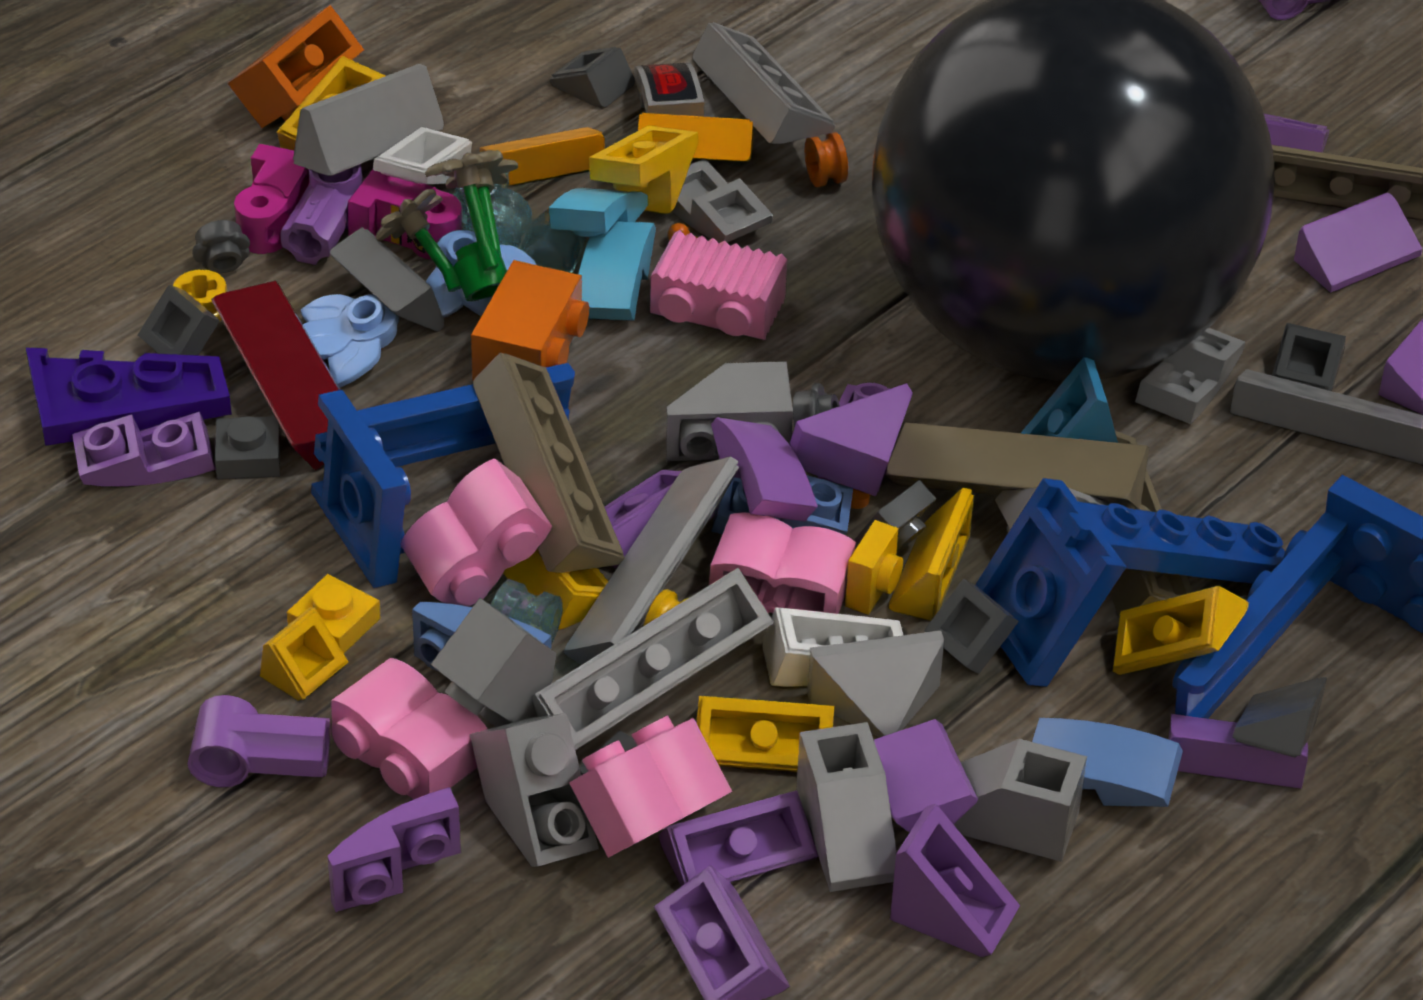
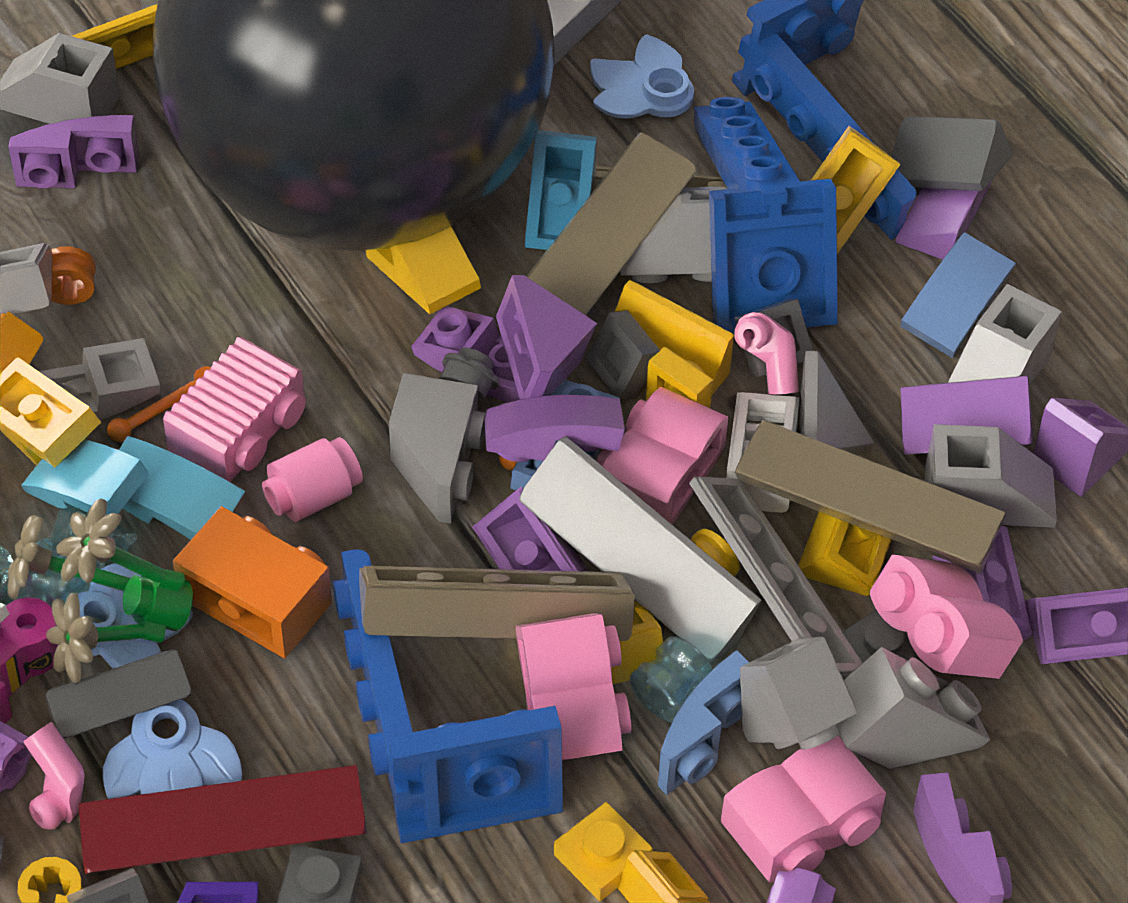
camera: 75 degrees left, 10 degrees up
none -> bright pink arm [23,722,85,830]
none -> bright pink brick [262,437,363,522]
none -> yellow slope [365,227,481,314]
none -> light blue plate [590,35,694,118]
none -> bright pink arm [734,312,799,395]
none -> dark tan slope [734,419,1006,574]

